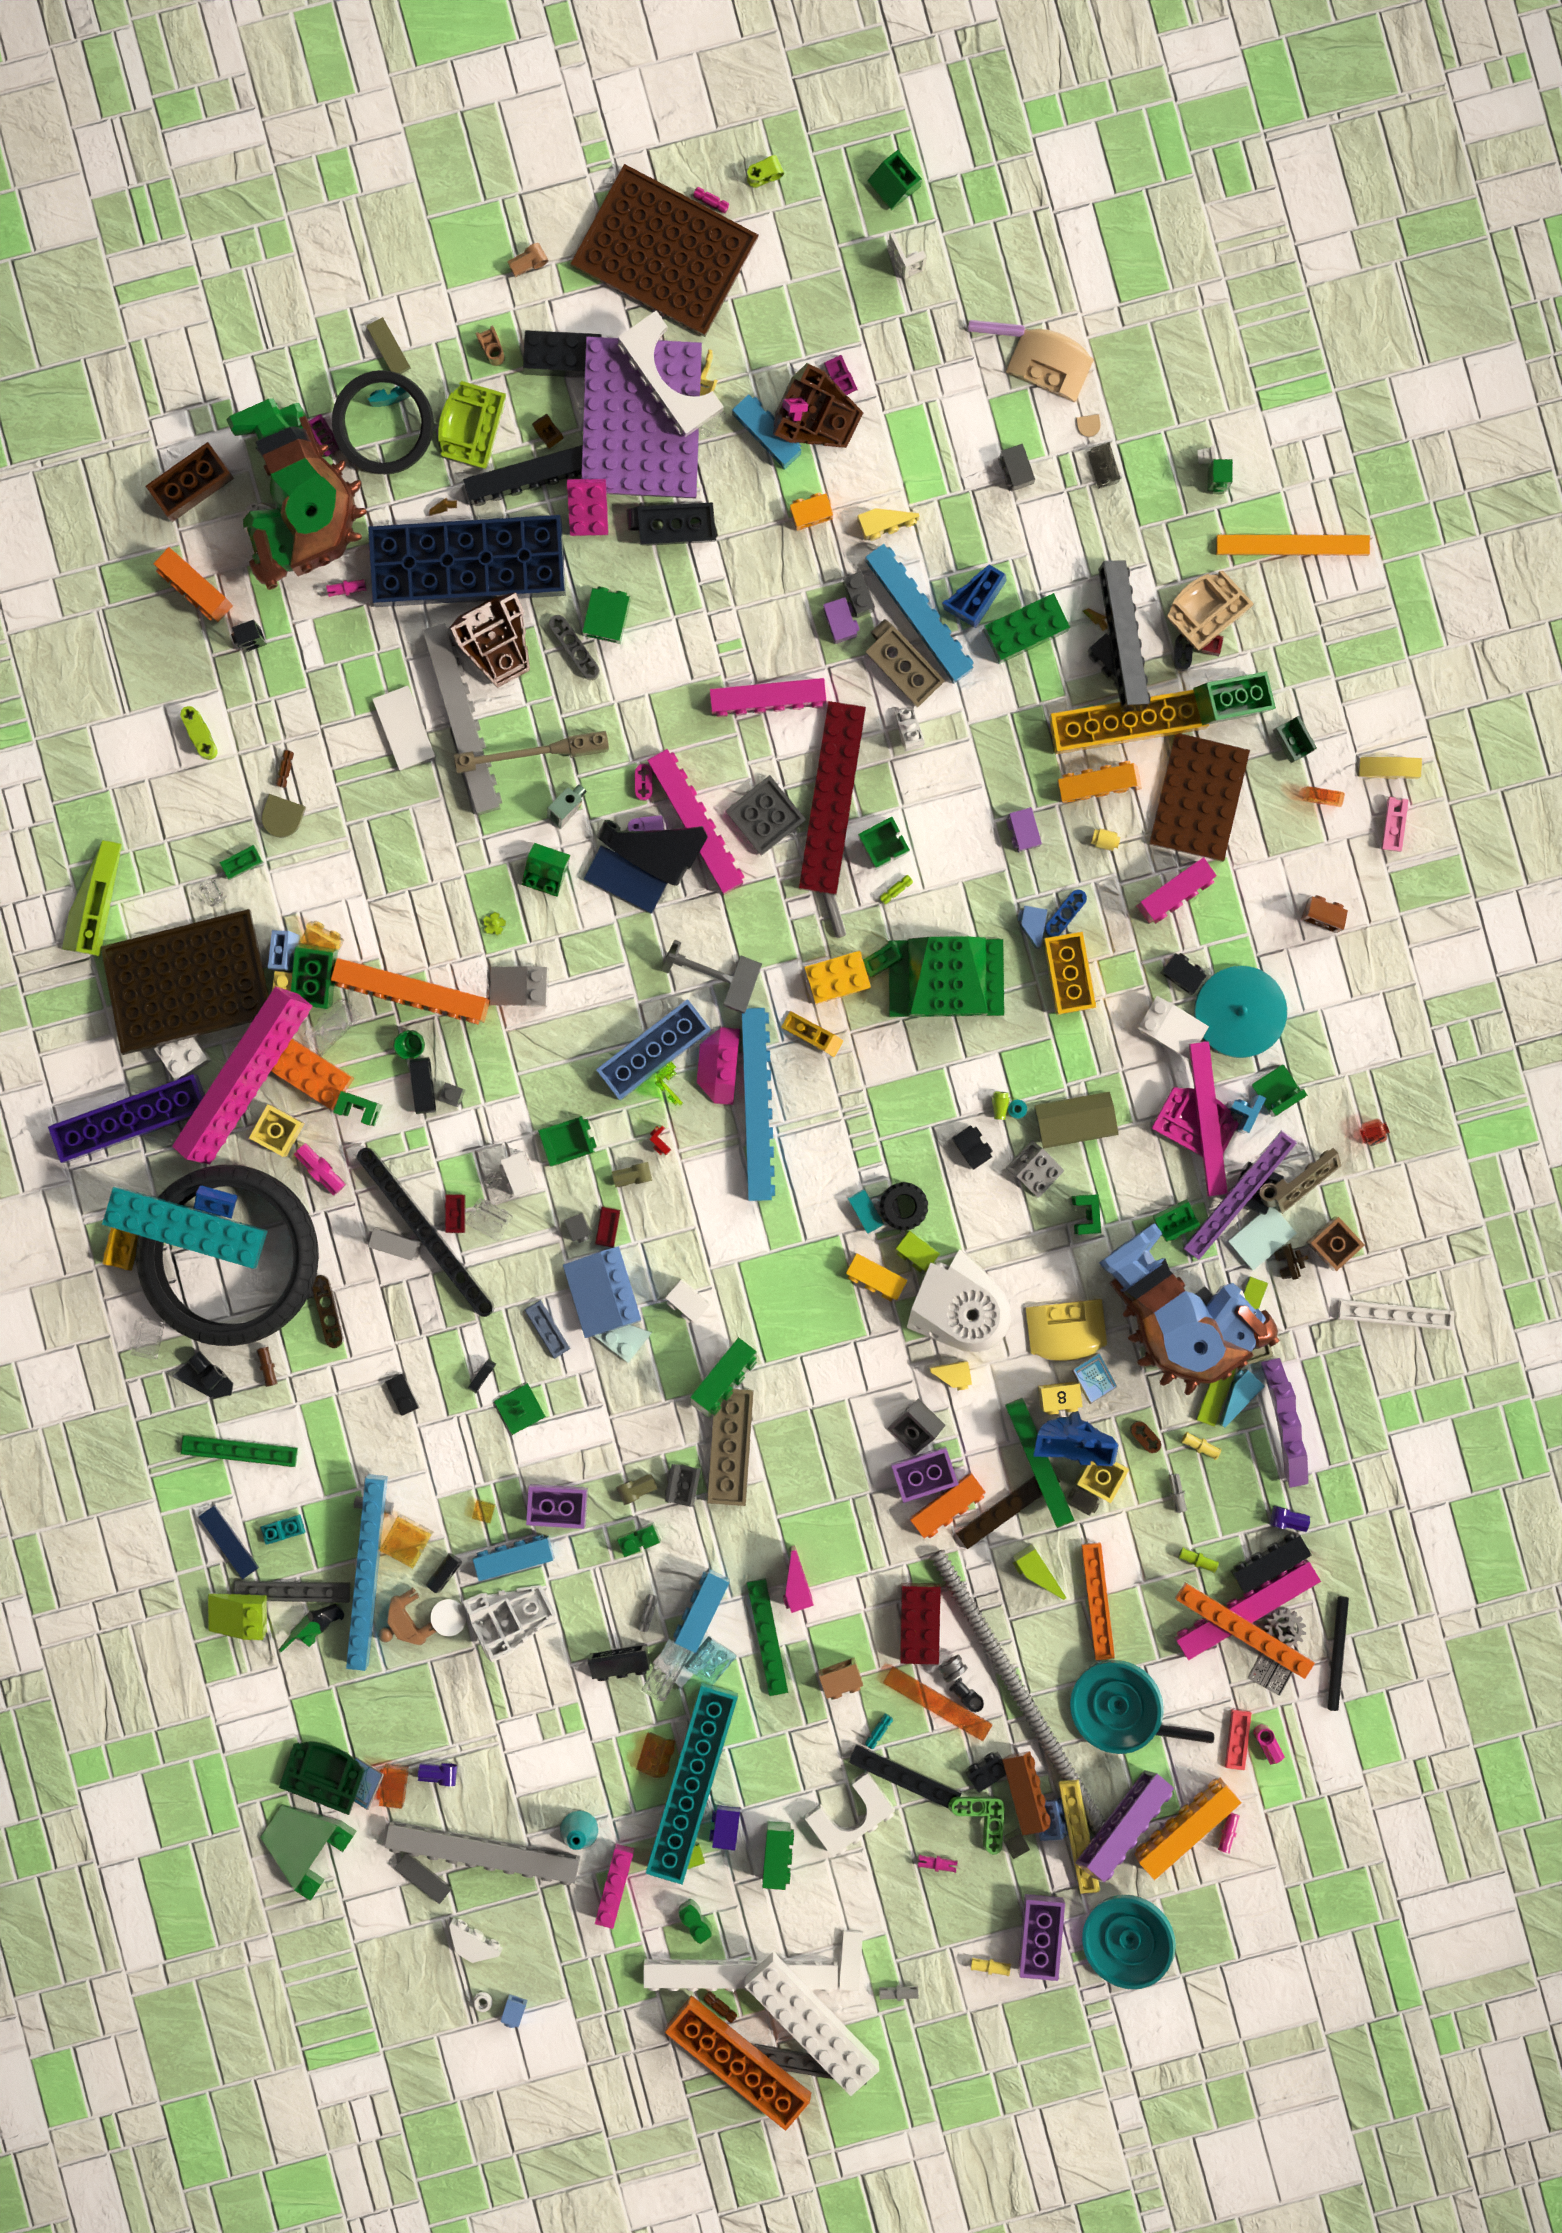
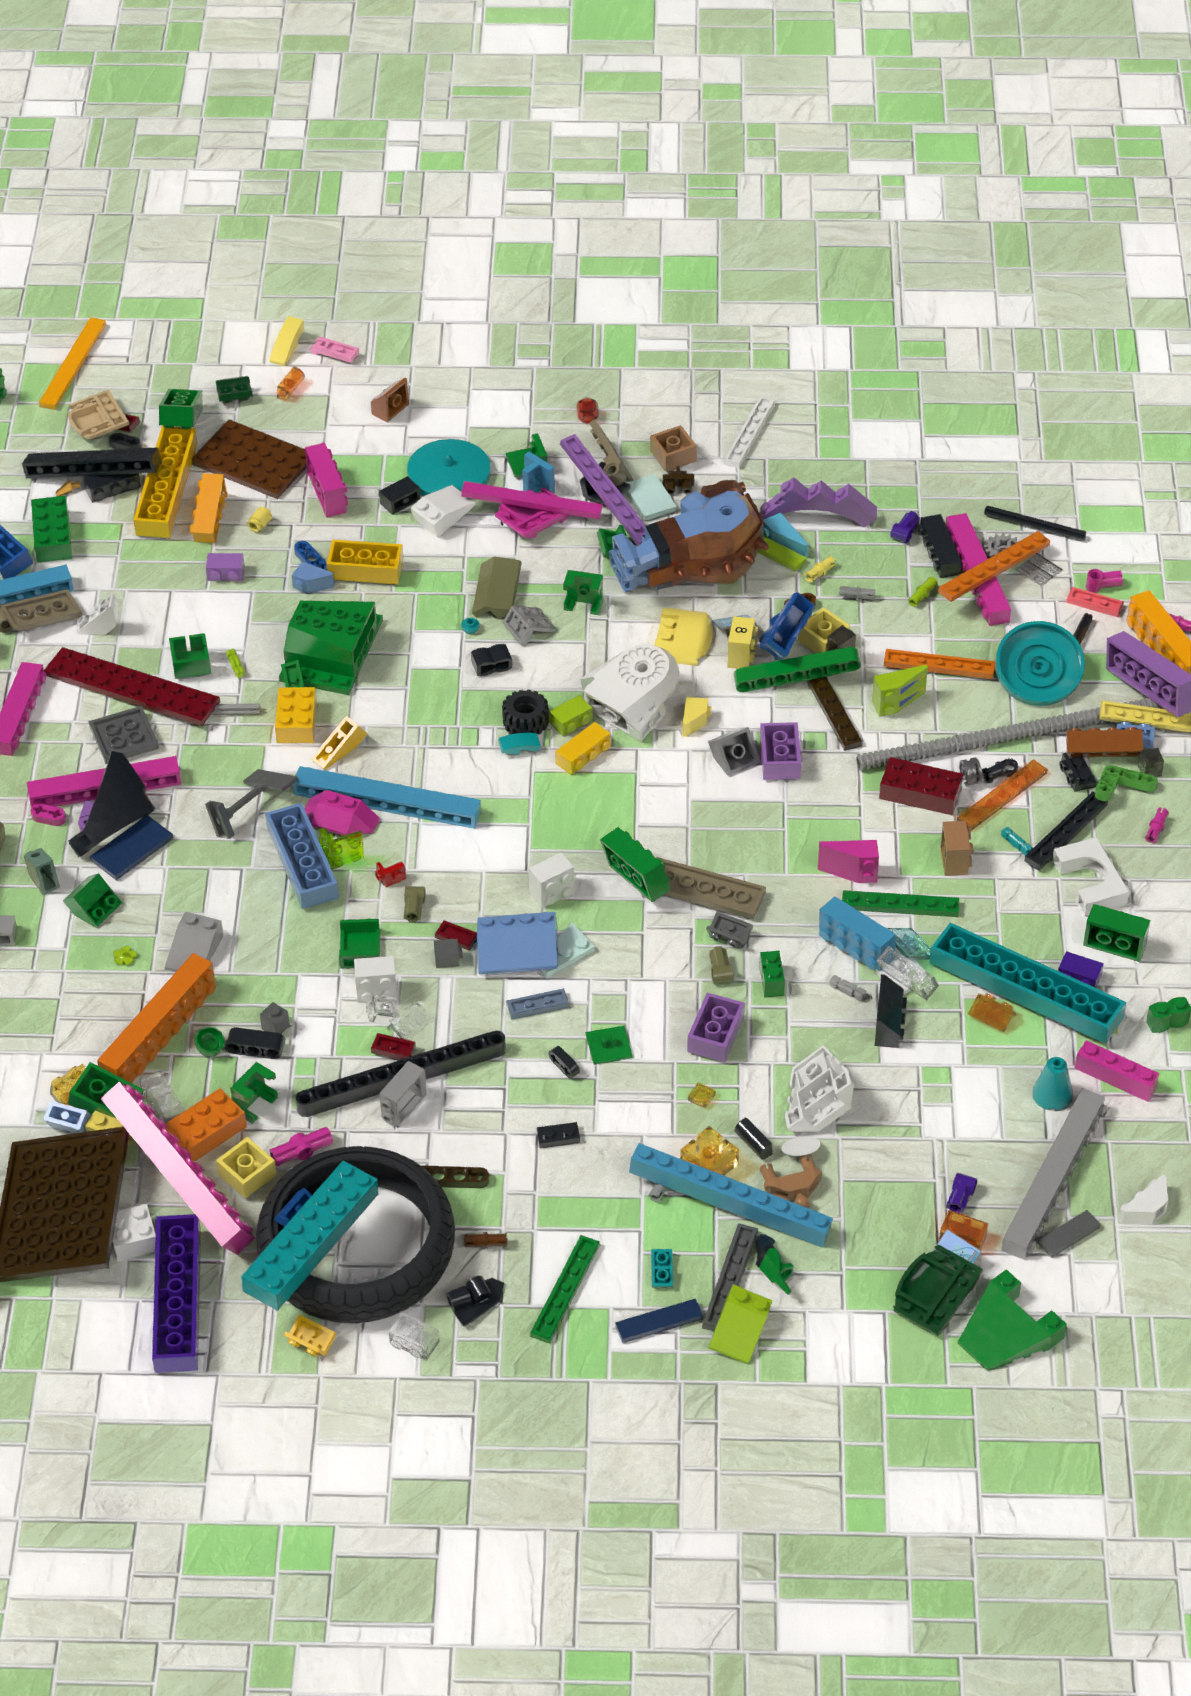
camera: 70 degrees left, 40 degrees down
dark azure brick [473,1534,555,1581] -> none
orange brick [910,1472,986,1539] -> none
lime cone [991,1091,1010,1120] -> none

